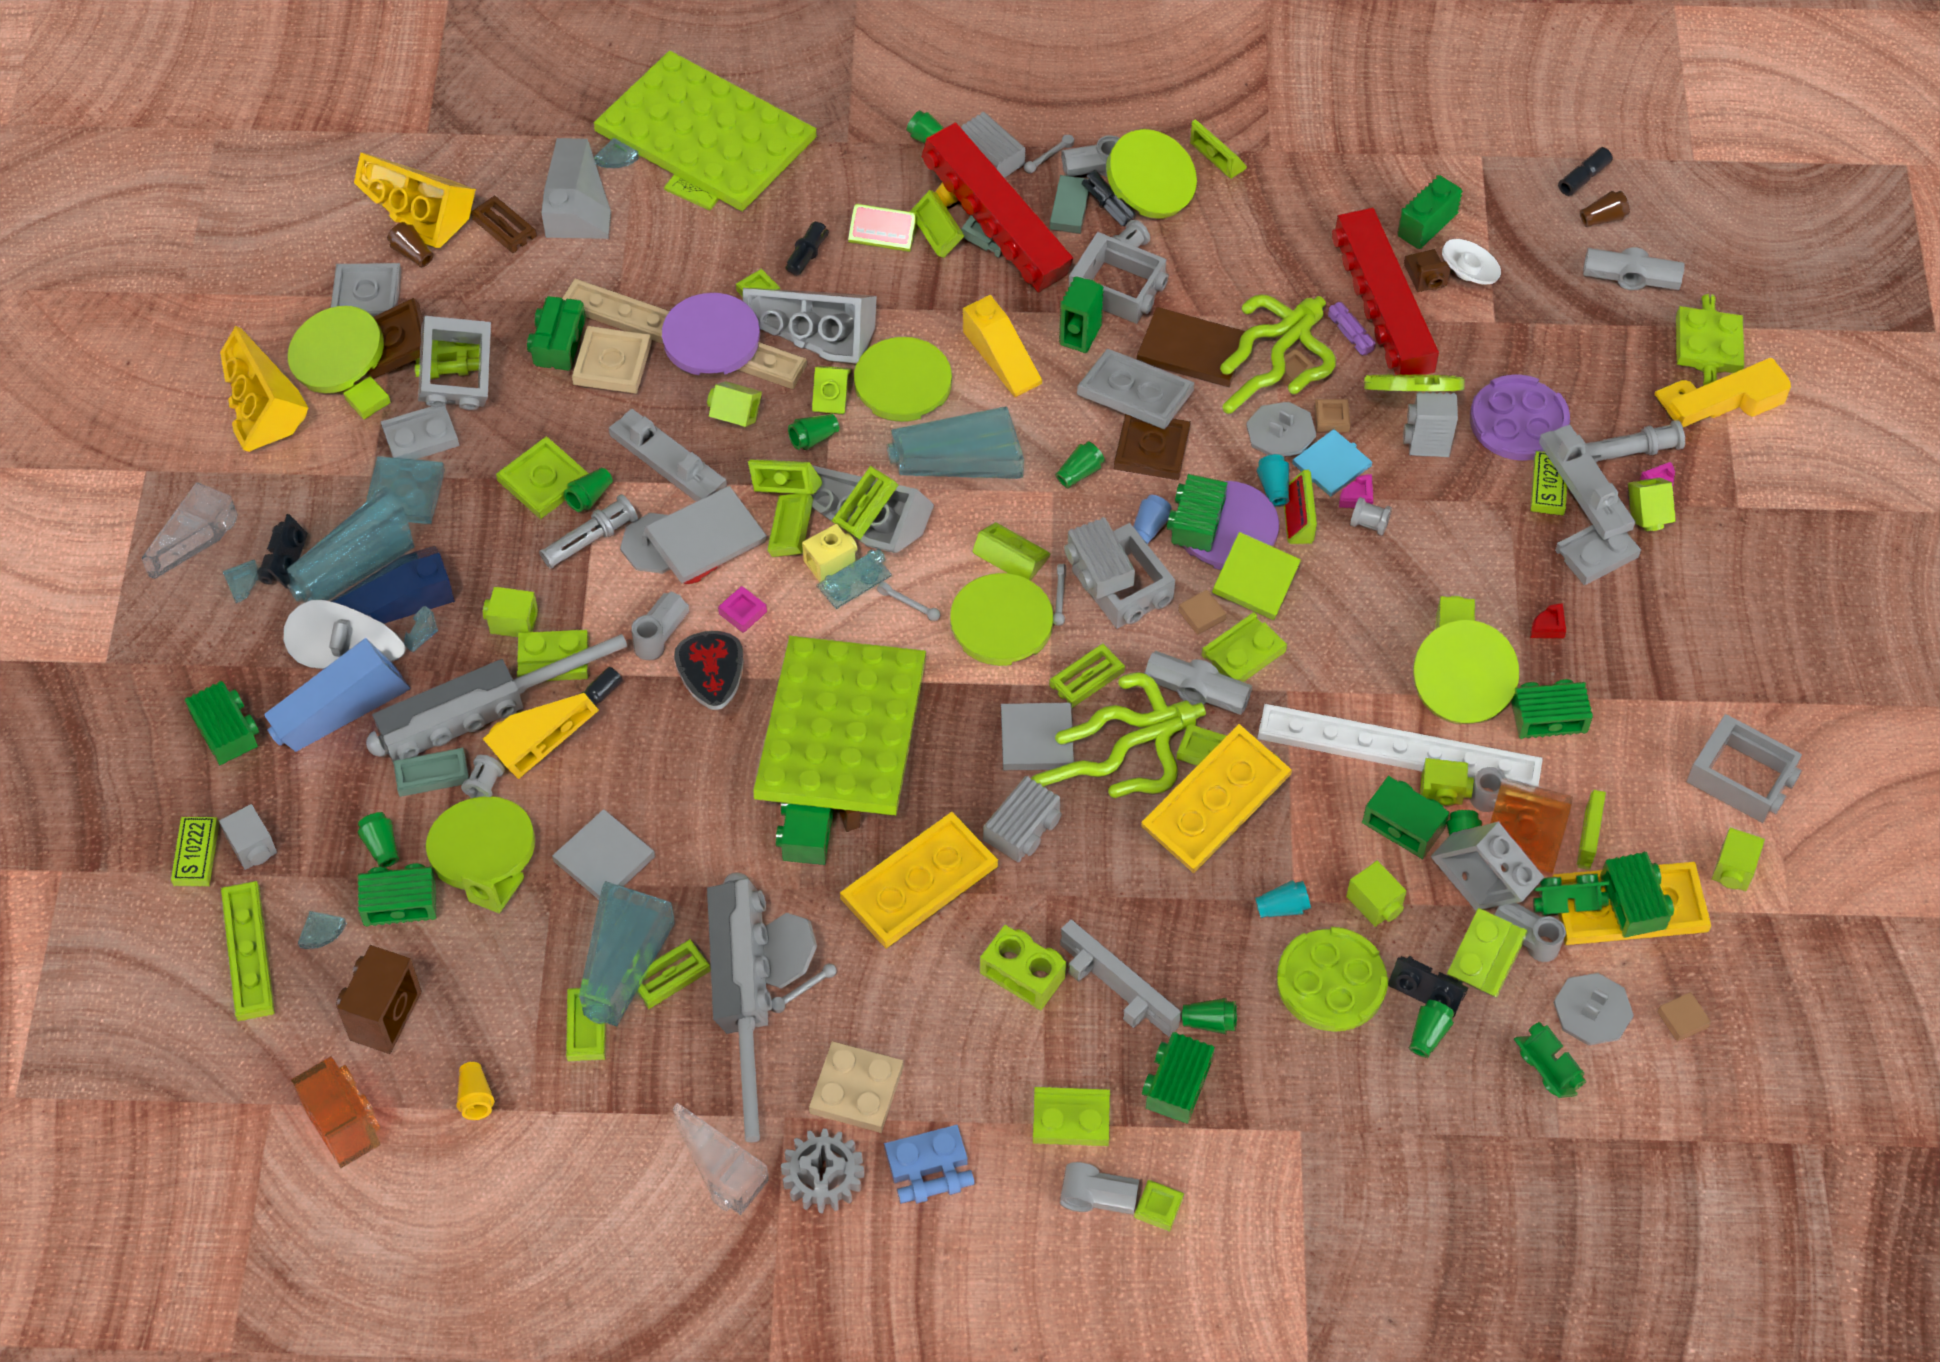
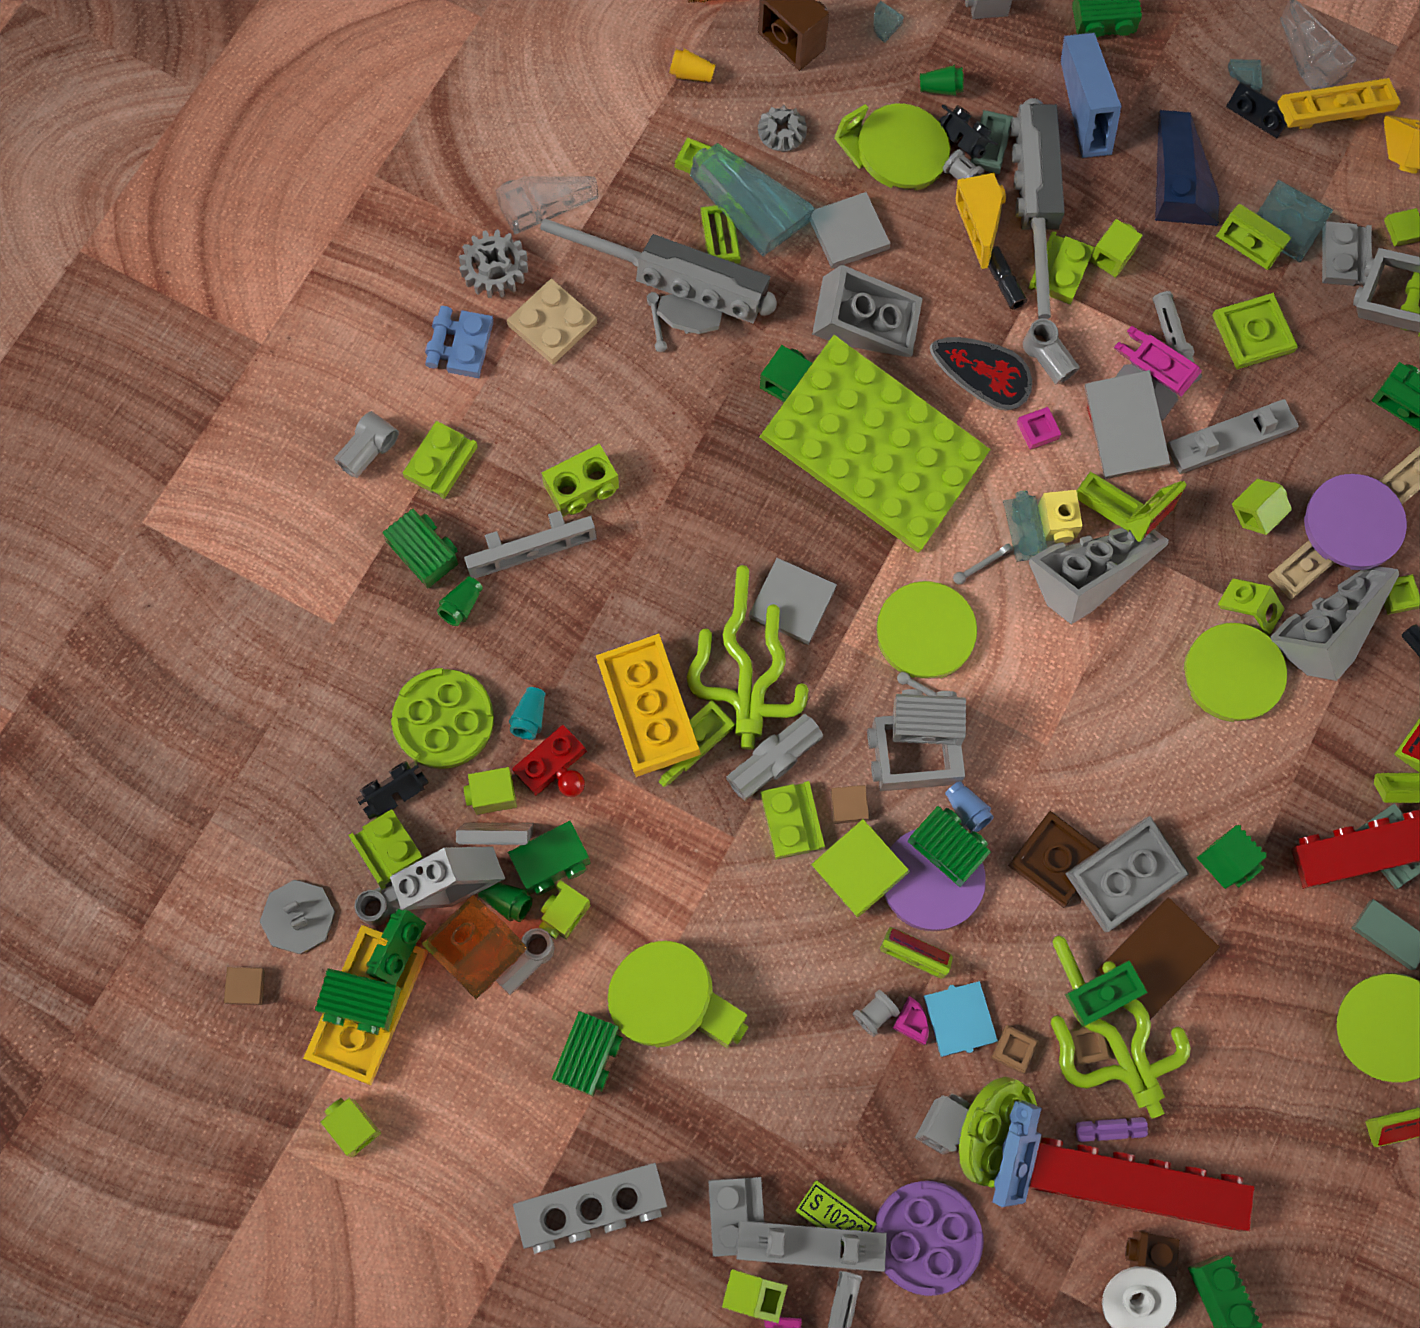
camera: 115 degrees right, 15 degrees up
shield [283,600,406,669] -> none
clear light blue slope [287,487,415,603] -> none
green brick [358,863,437,927] -> none
clear light blue tile [404,606,438,652] -> none
green cone [564,467,613,512] -> none
tan plate [572,326,652,394] -> none
green cone [788,414,839,450] -> none
lime tile [832,466,899,540] -> none
yellow plate [840,812,998,949] -> none
clear light blue slope [887,406,1024,479] -> none
yellow slope [963,295,1042,398] -> none
lime slope [973,522,1051,581] -> none
light grey brick [983,776,1062,862] -> none
lime tile [1049,643,1125,709] -> none
green cone [1055,441,1105,489] -> none
light grey window [1069,232,1169,324] -> none
black axle [1081,170,1136,227] -> none
light grey bush [1112,220,1150,248] -> none
lime tile [1134,1180,1184,1232] -> none
light grey piece [1246,402,1316,457] -> none
teal cone [1256,454,1289,507] -> none
white tile [1258,704,1543,786] -> none
green cone [1408,1000,1454,1058] -> none
green hinge [1514,1022,1586,1098] -> none
red tile [1530,603,1566,638] -> none
lime tile [1576,790,1606,870] -> none
light grey window [1686,714,1802,823] -> none
none -> light grey tile [456,823,533,845]
none -> red plate [512,725,587,797]
none -> light grey brick [513,1163,667,1254]
none -> light grey gear [758,105,807,151]
none -> light grey slope [812,265,922,357]
none -> black hinge [938,104,999,159]
none -> medium blue hinge [992,1100,1041,1207]
none -> green plate [1065,960,1147,1027]
none -> dark pink hinge [1114,326,1202,397]
none -> lime slope [1216,204,1291,270]
none -> yellow hinge [1277,78,1401,129]

